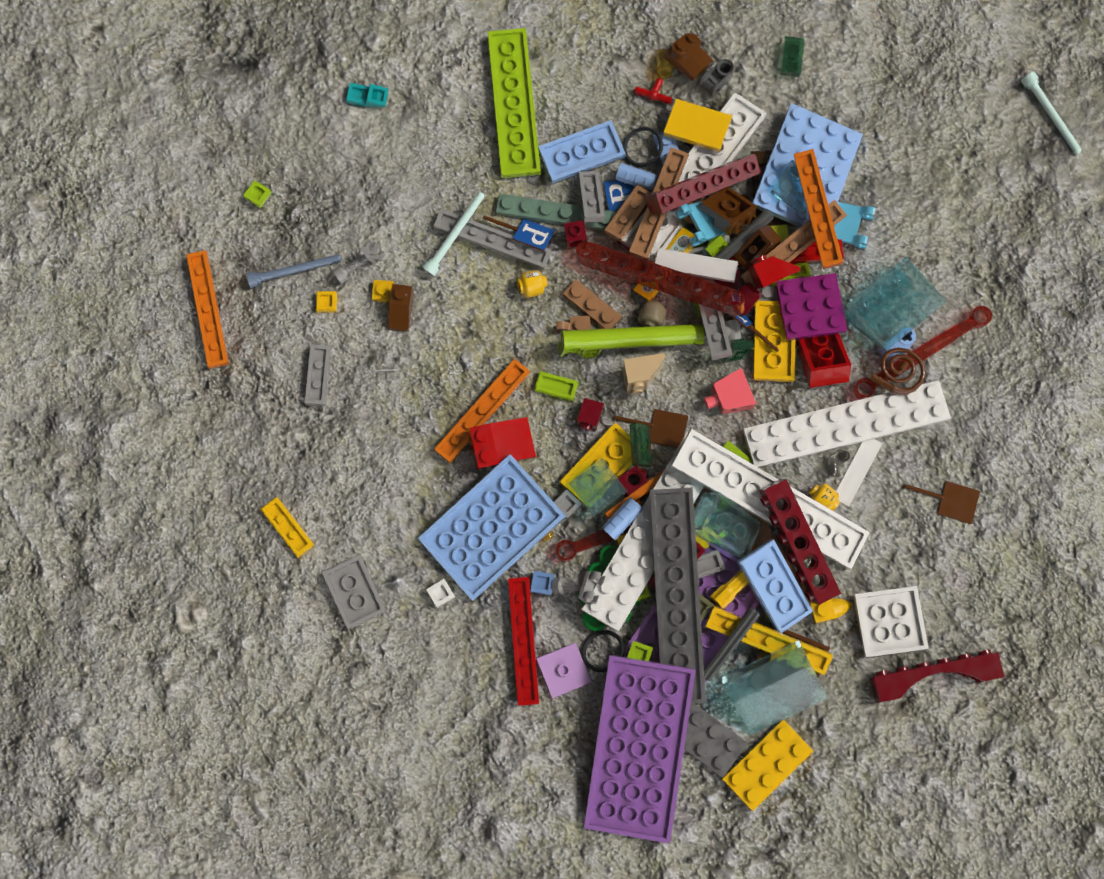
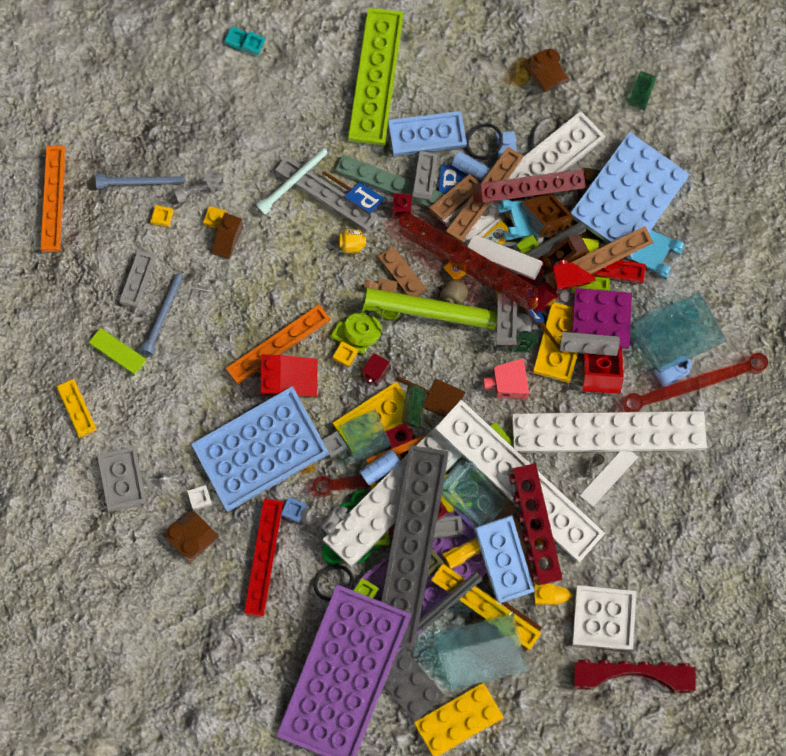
camera: 10 degrees right, 5 degrees down
lime plate [243,180,272,209] -> none
lavender plate [537,643,592,699] -> none
tan slope [622,353,665,395] -> none
red piece [634,78,672,105] -> none
yellow tile [663,99,732,152] -> none
dark grey piece [698,59,734,97] -> none
clear light blue plate [770,160,825,214] -> none
orange plate [794,149,843,269] -> none
yellow head [808,483,840,511] -> none
reddish brown piece [869,347,926,395] -> none
reddish brown piece [904,481,980,524] -> none
none -> lime tile [89,328,147,375]
none -> sand blue piece [139,273,183,356]
none -> reddish brown slope [163,509,219,564]
none -> yellow plate [333,341,359,368]
none -> lime tile [343,312,382,346]
none -> light grey plate [560,332,620,356]

